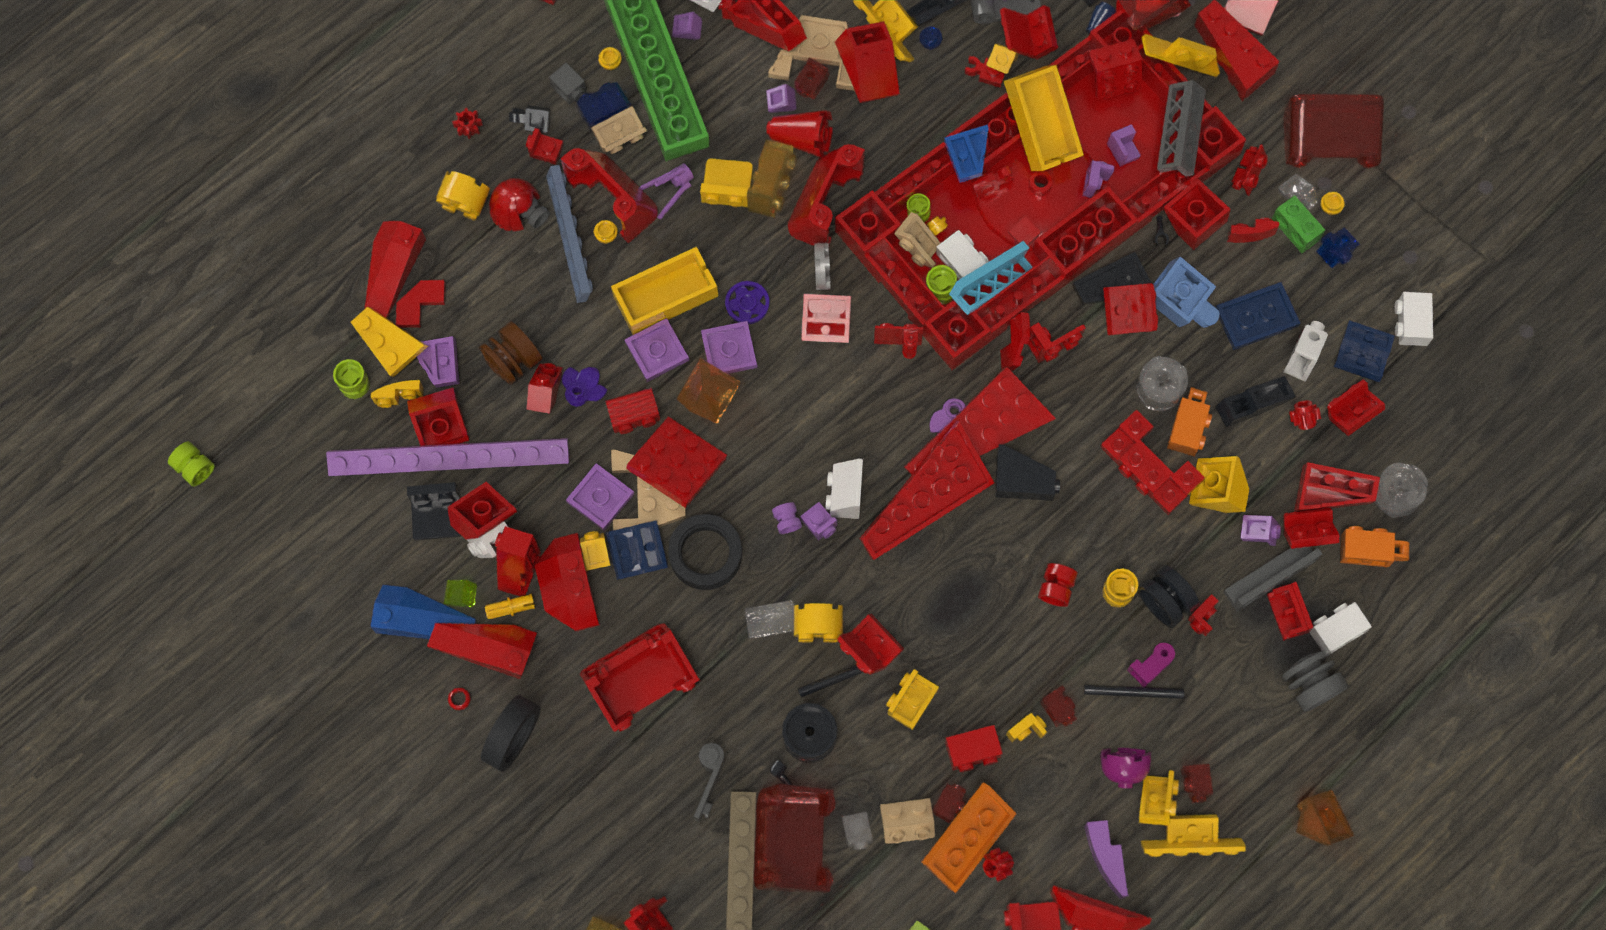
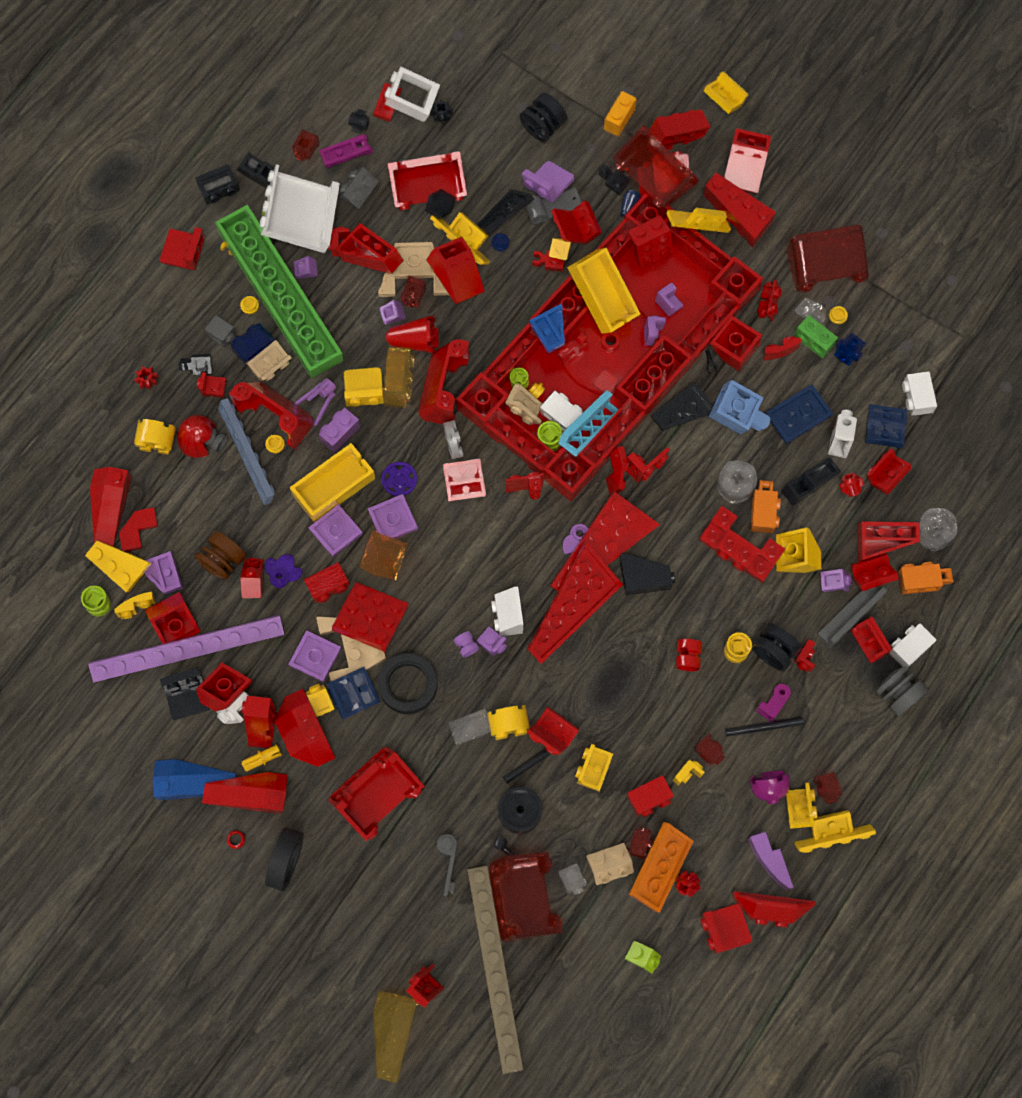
camera: 15 degrees left, 0 degrees up
clear neon green slope [444,580,477,607] -> none
red bracket [1103,283,1158,335] -> none
dark grey fence [1157,80,1206,176] -> none
clear orange slope [1296,790,1354,846] -> none
none -> medium lavender brick [319,408,360,453]

